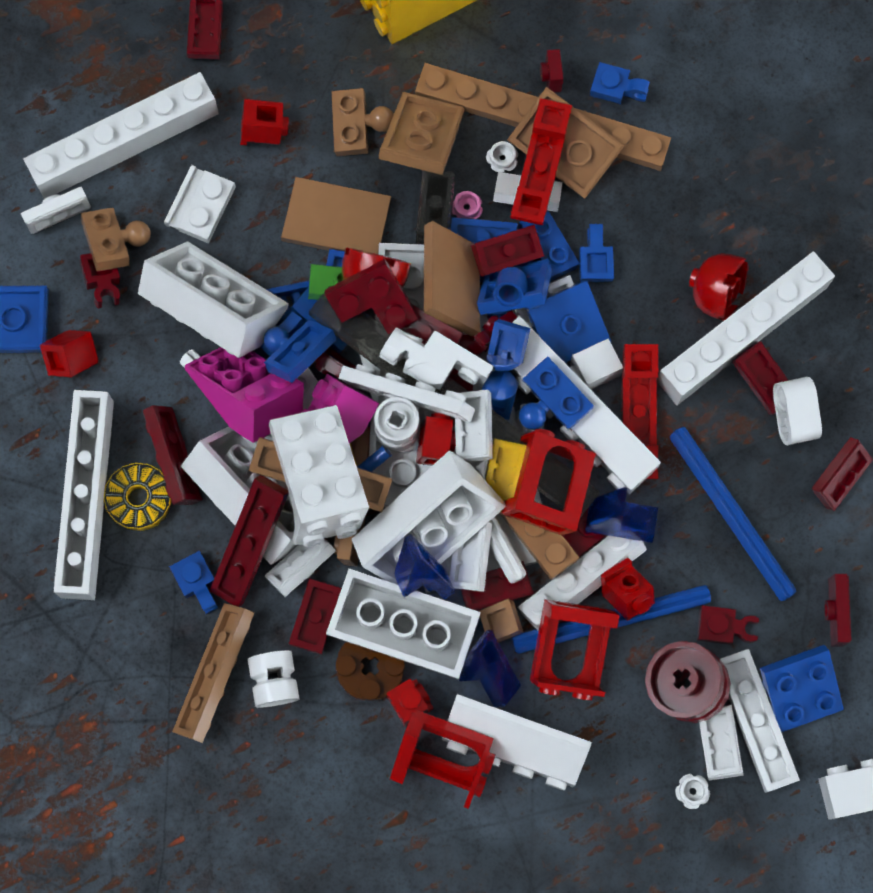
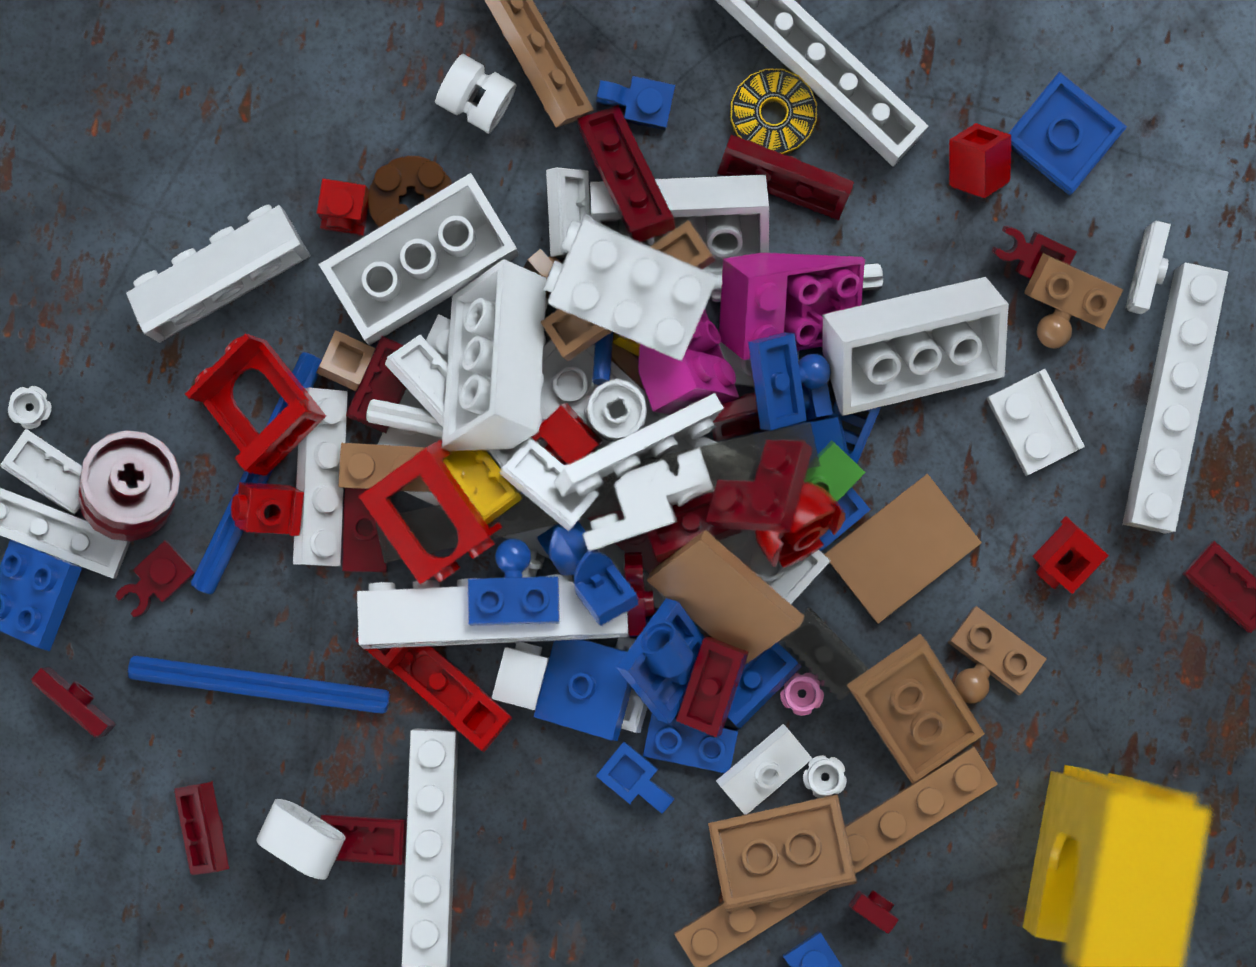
camera: 135 degrees right, 10 degrees up
dark red plate [289,578,342,655] -> none
red panel [389,709,496,809] -> none
clear blue slope [394,534,455,600] -> none
clear blue slope [459,630,521,708] -> none
red slope [510,98,572,226] -> none
clear blue slope [585,487,658,543] -> none
red cylinder [689,253,748,321] -> none

